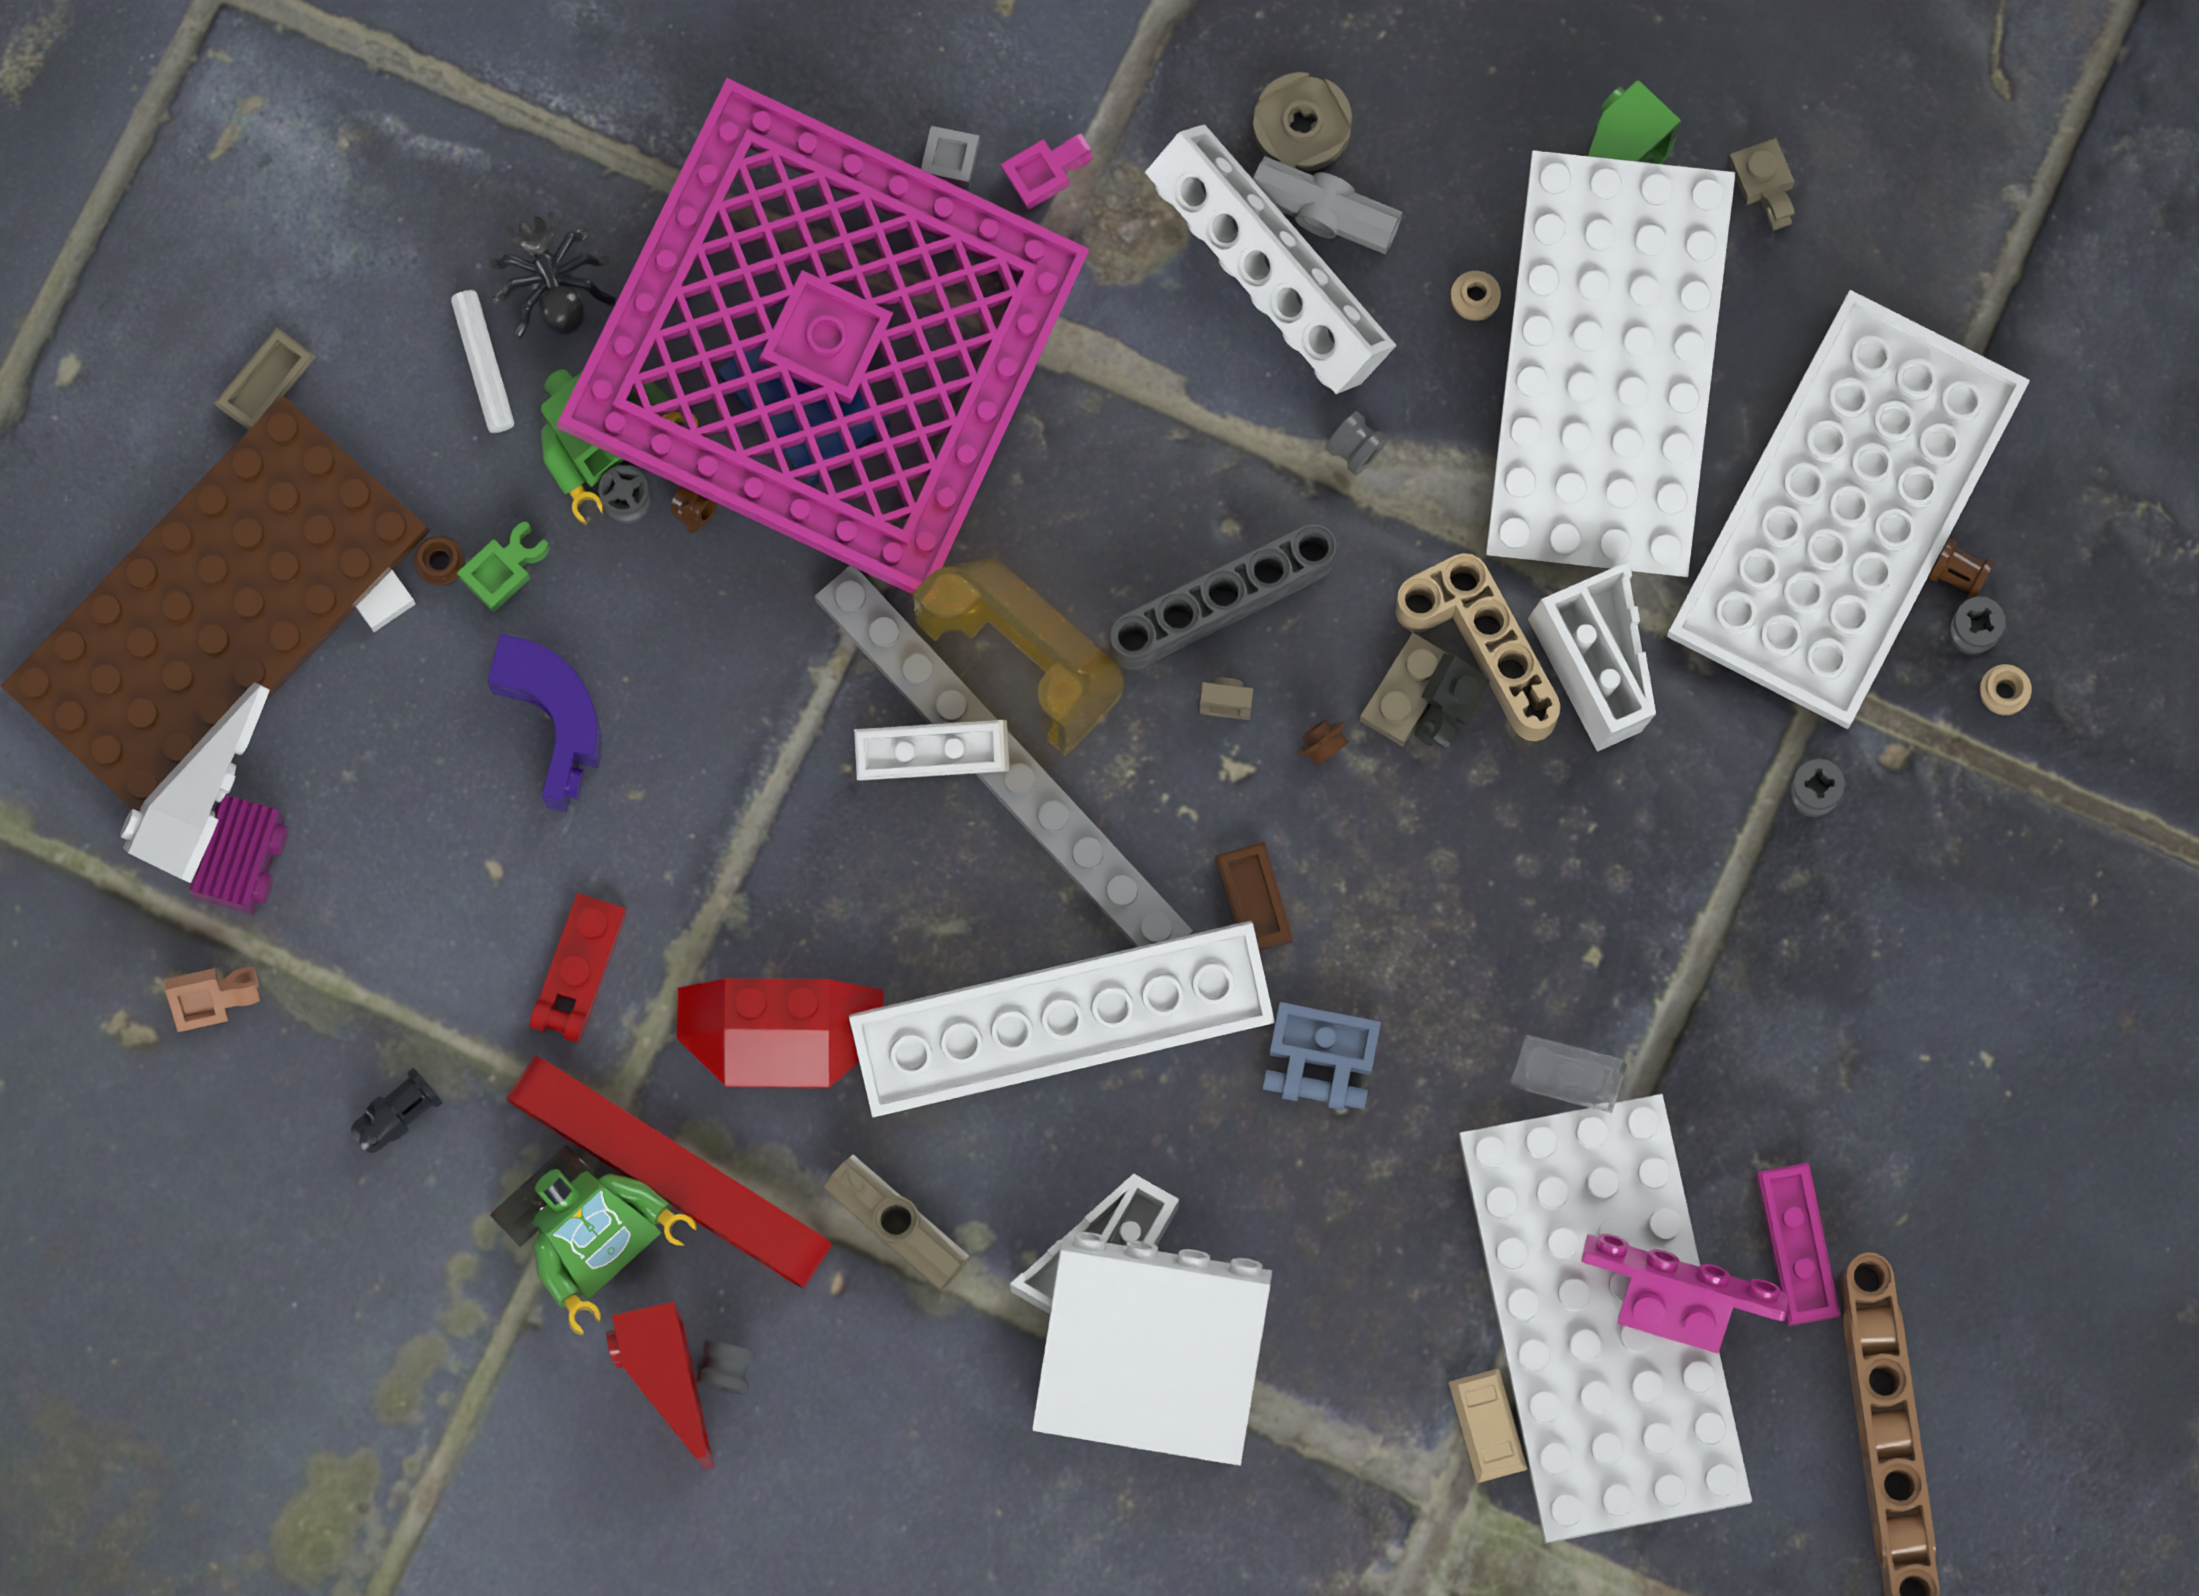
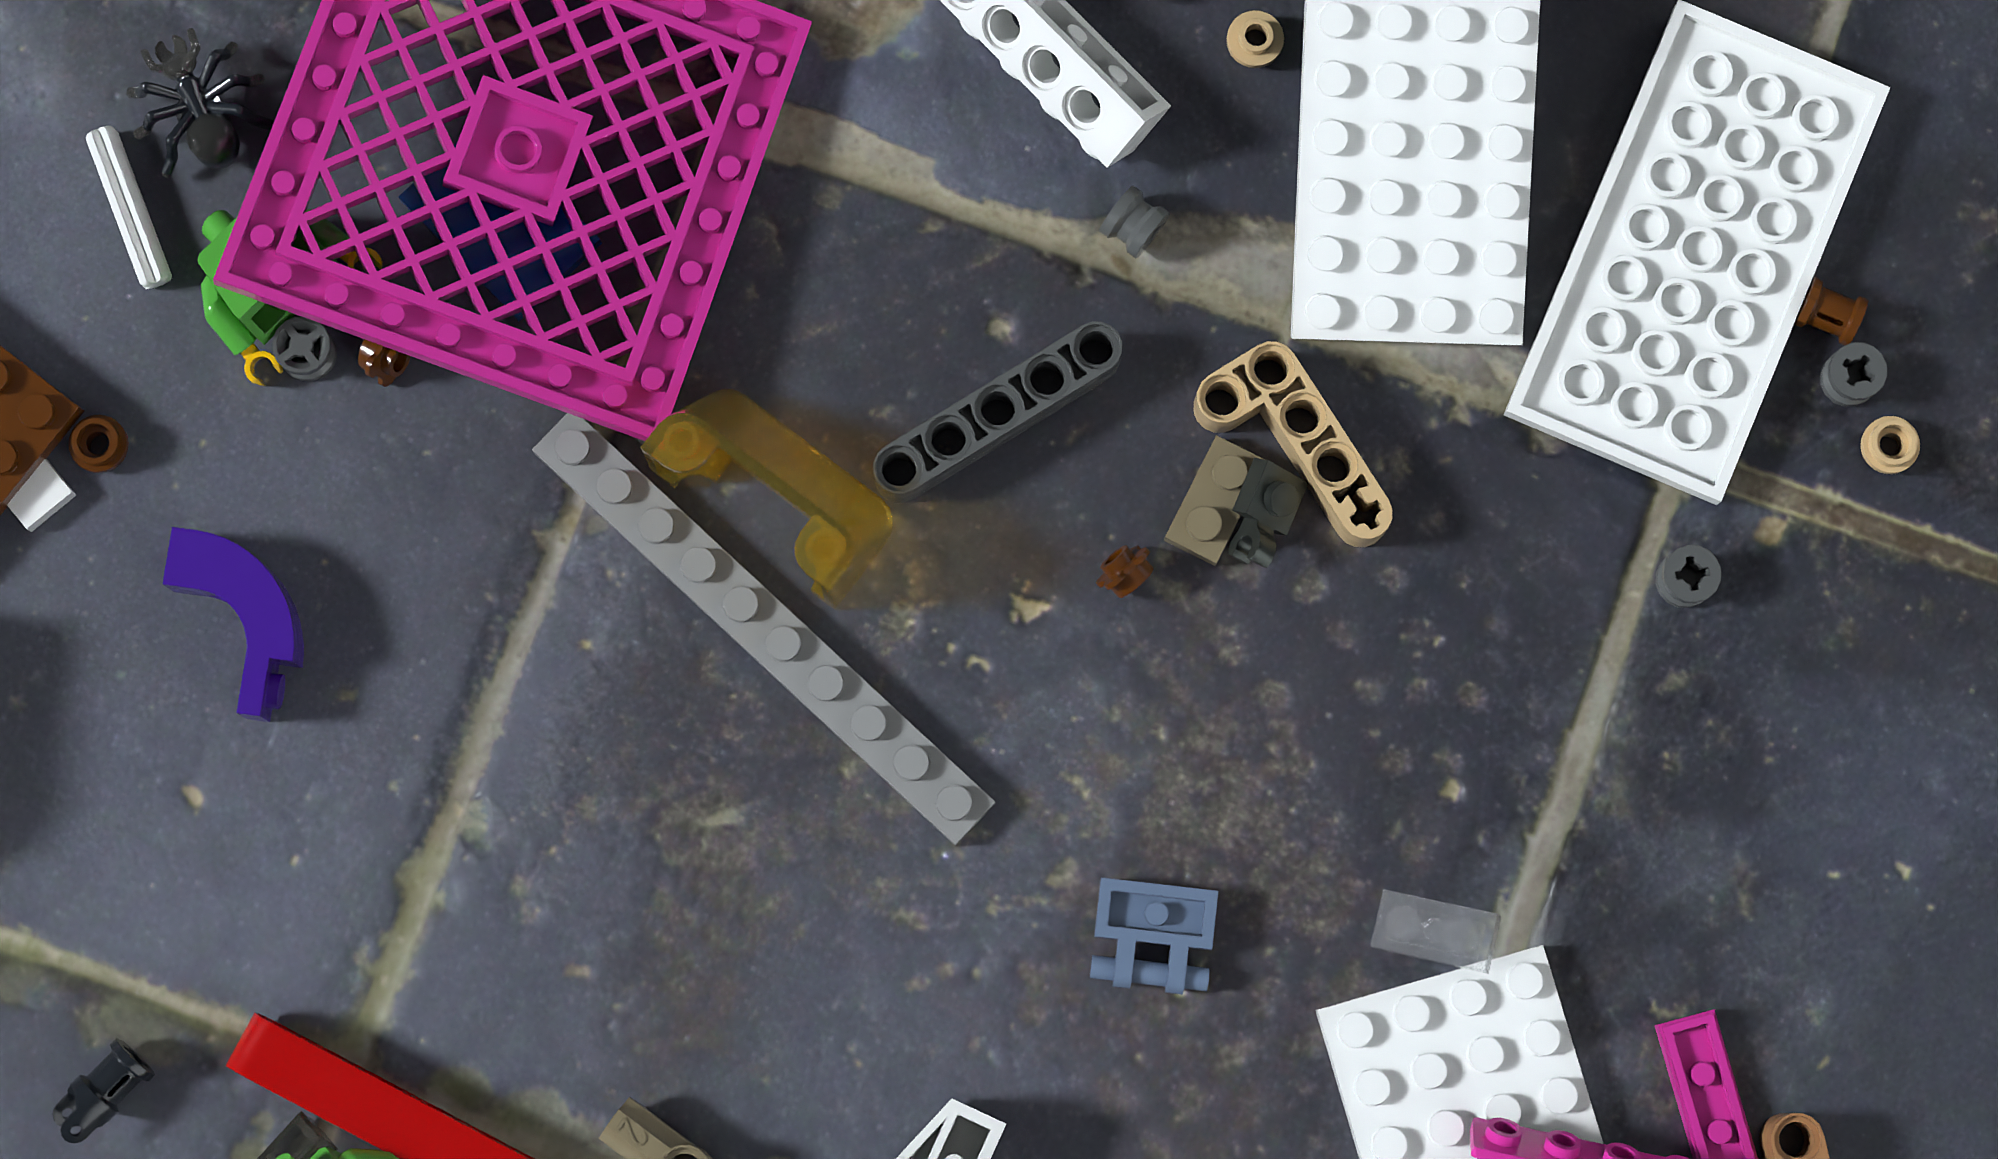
camera: 10 degrees left, 5 degrees up
bright green plate [457,521,550,613] -> none
red plate [529,893,627,1044] -> none
red wedge [676,978,884,1089] -> none
white plate [849,921,1275,1117] -> none
white tile [854,720,1010,781] -> none
dark tan plate [1199,677,1253,720] -> none
reddish brown tile [1215,842,1293,951] -> none
white wedge [1528,561,1656,752] -> none

